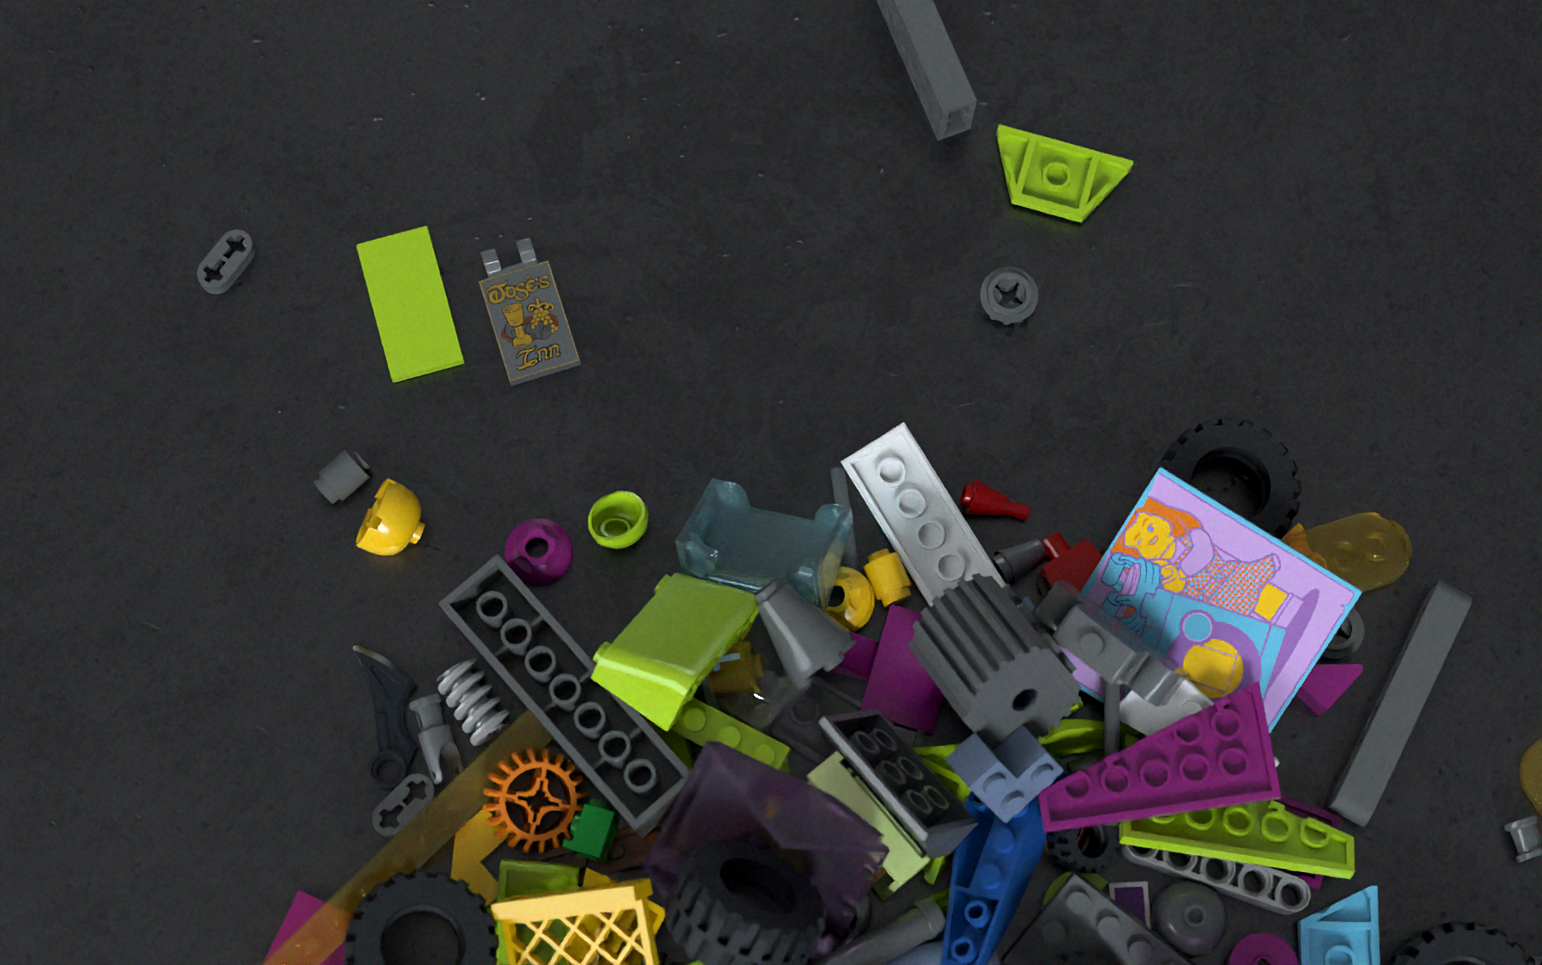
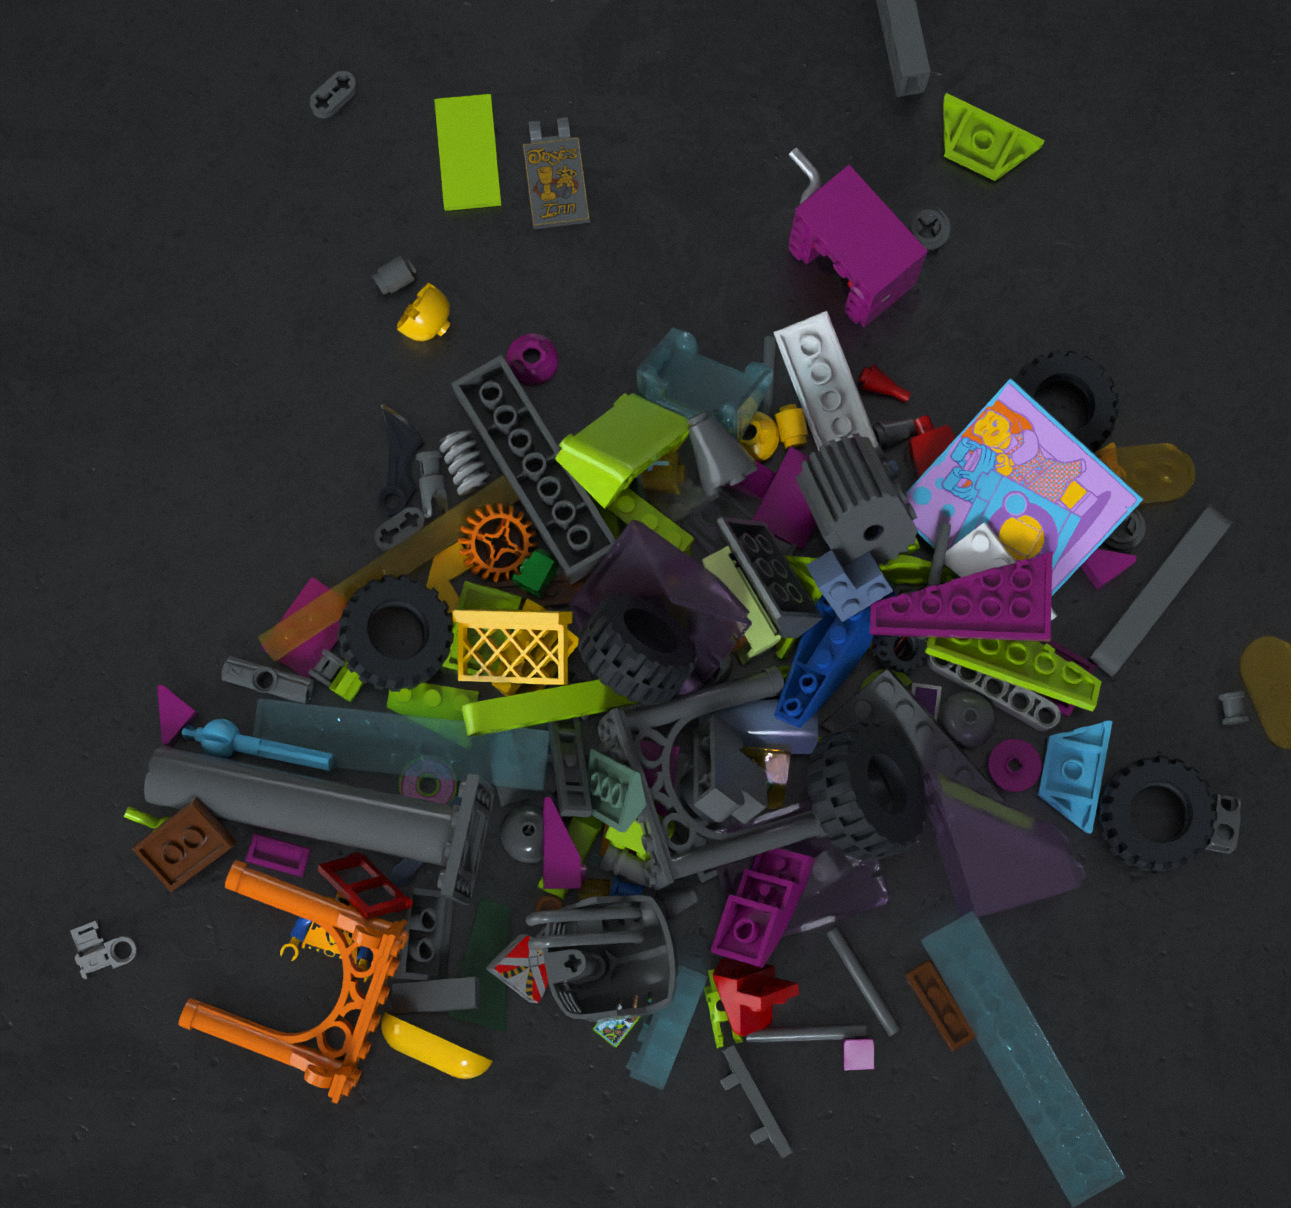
camera: 10 degrees right, 5 degrees up
lime piece [588,491,649,549] -> none
dark grey brick [1034,580,1188,707] -> none
none -> magenta piece [788,148,928,328]

